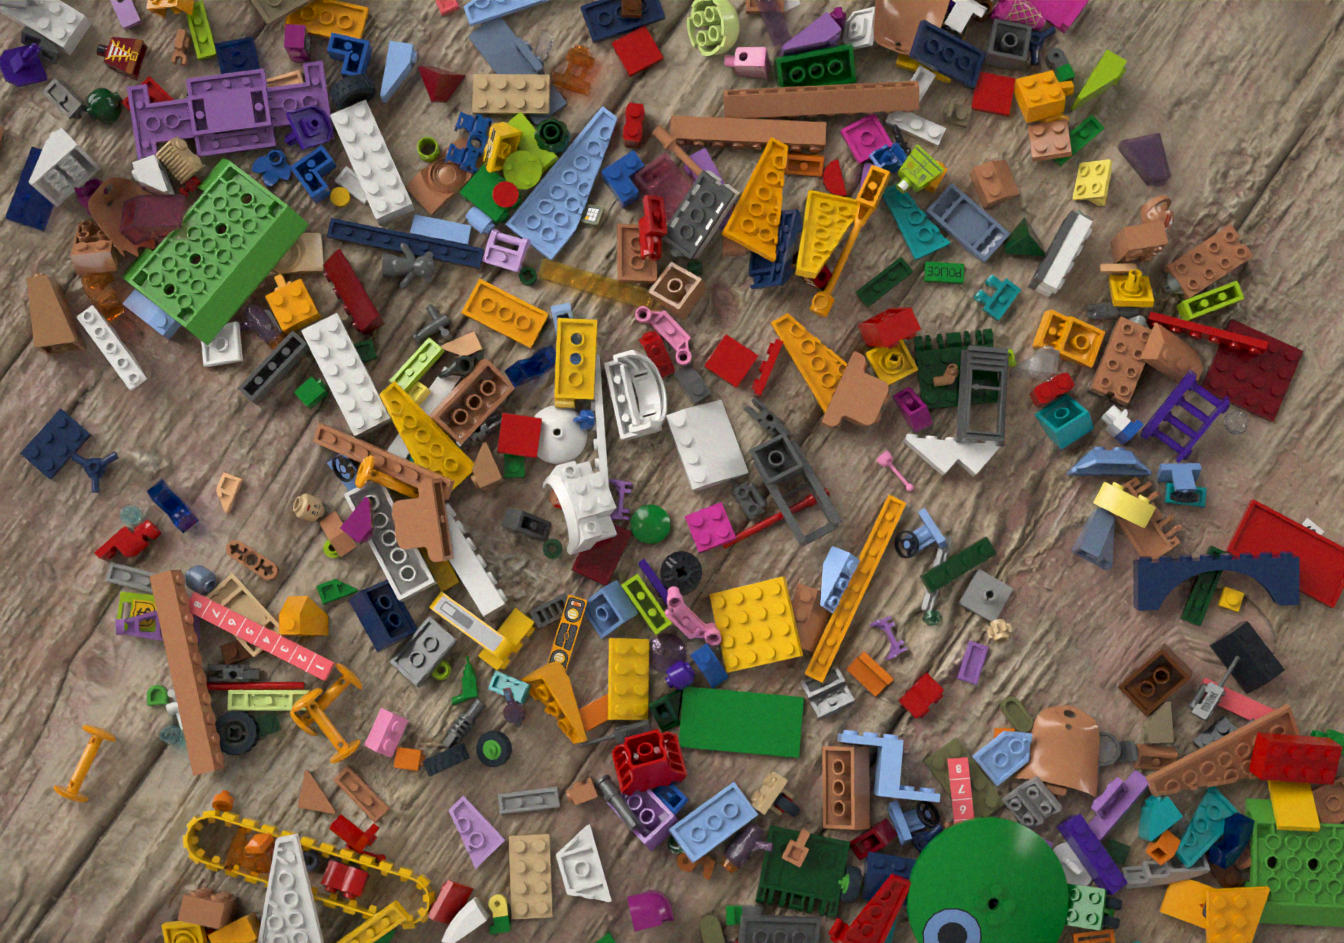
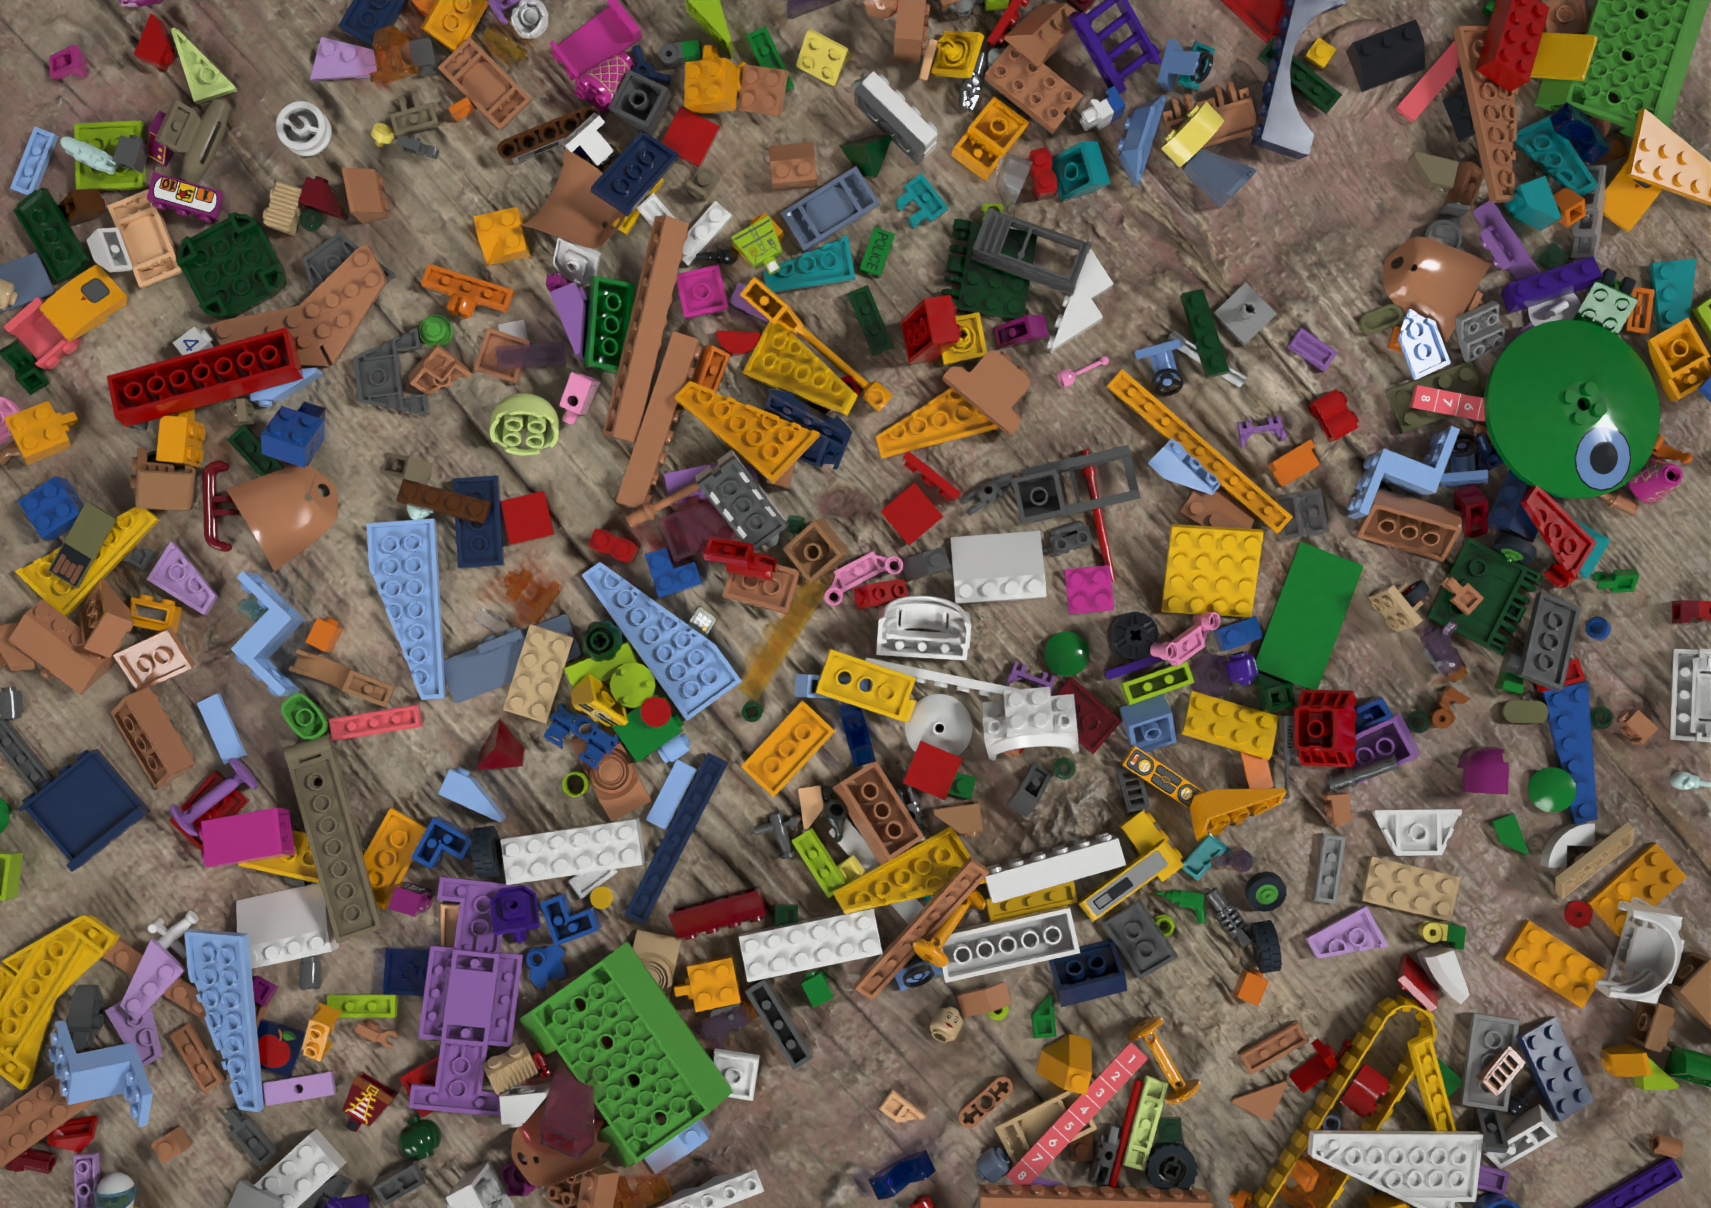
camera: 65 degrees left, 5 degrees up
light orange hose [292,688,360,764] -> none
magenta slope [340,496,374,545] -> none
bright pink brick [364,708,409,758] -> none
dark grey piece [382,243,435,289] -> none
nougat brick [392,478,453,562] -> none
lavender plate [482,229,530,273] -> none
blue tile [573,410,595,430] -> none
light blue plate [669,782,758,864] -> none
blue hand [869,143,908,173] -> none
clear green plate [922,610,943,626] -> none
medium nougat arm [933,364,959,387] -> none
tan gear [987,619,1013,644] -> none
reddish brown slope [1118,643,1193,717] -> none
dark grey piece [1189,656,1240,722] -> none

